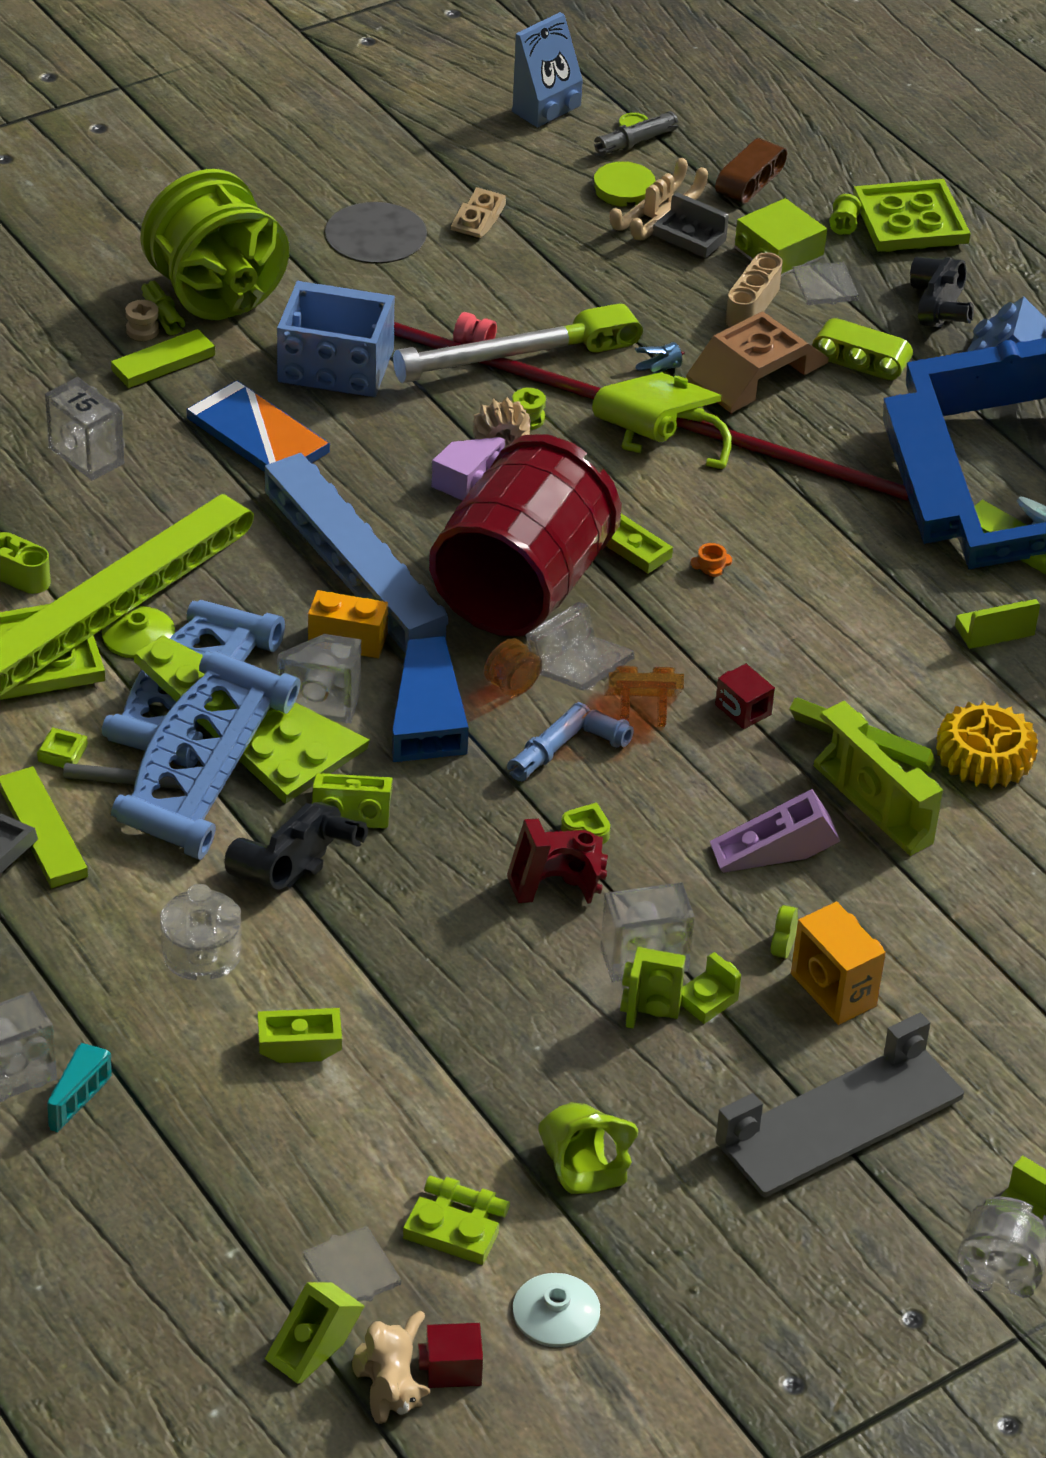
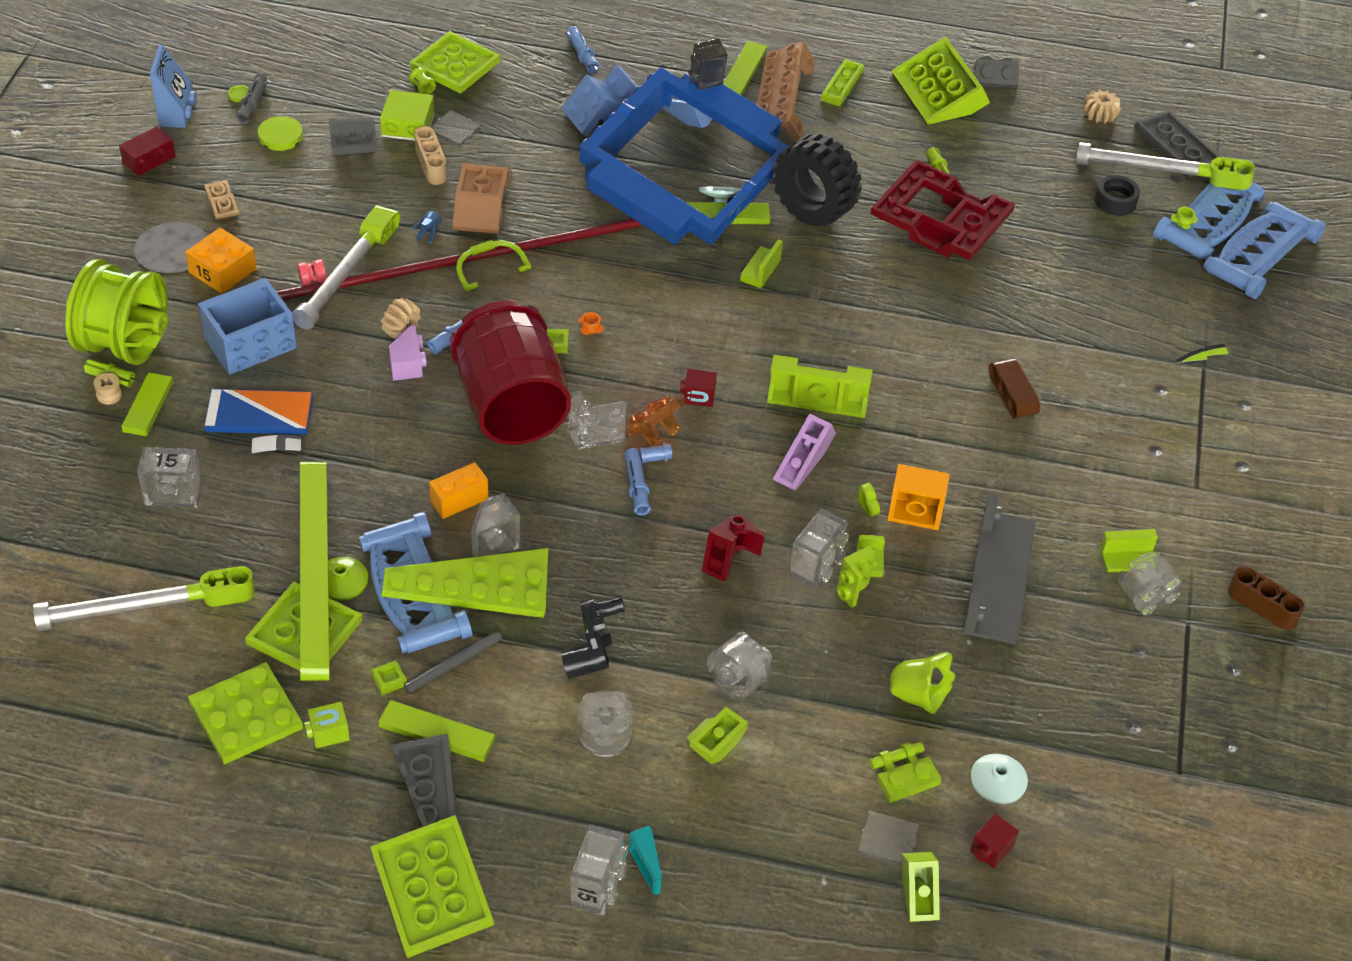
camera: 45 degrees left, 5 degrees up
medium blue piece [111,651,301,860] -> none
medium blue brick [265,453,448,653] -> none
lime bracket [312,773,393,828] -> none
tan animal [352,1311,430,1424] -> none
blue slope [392,636,469,762] -> none
clear orange wheel [484,638,542,698] -> none
lime wheel [512,388,546,430] -> none
lime tile [561,802,611,844] -> none
lime door [592,372,721,442] -> none
tan piece [609,158,708,241] -> none
reddish brown beam [715,138,788,204] -> none
lime tile [789,697,936,773] -> none
lime beam [812,318,913,380] -> none
black piece [910,257,974,328] -> none
yellow gear [936,700,1038,789] -> none
none -> dark red brick [119,126,176,176]
none -> light orange brick [185,227,257,294]
none -> white sticker [252,435,301,454]
none -> clear brick [707,632,772,699]

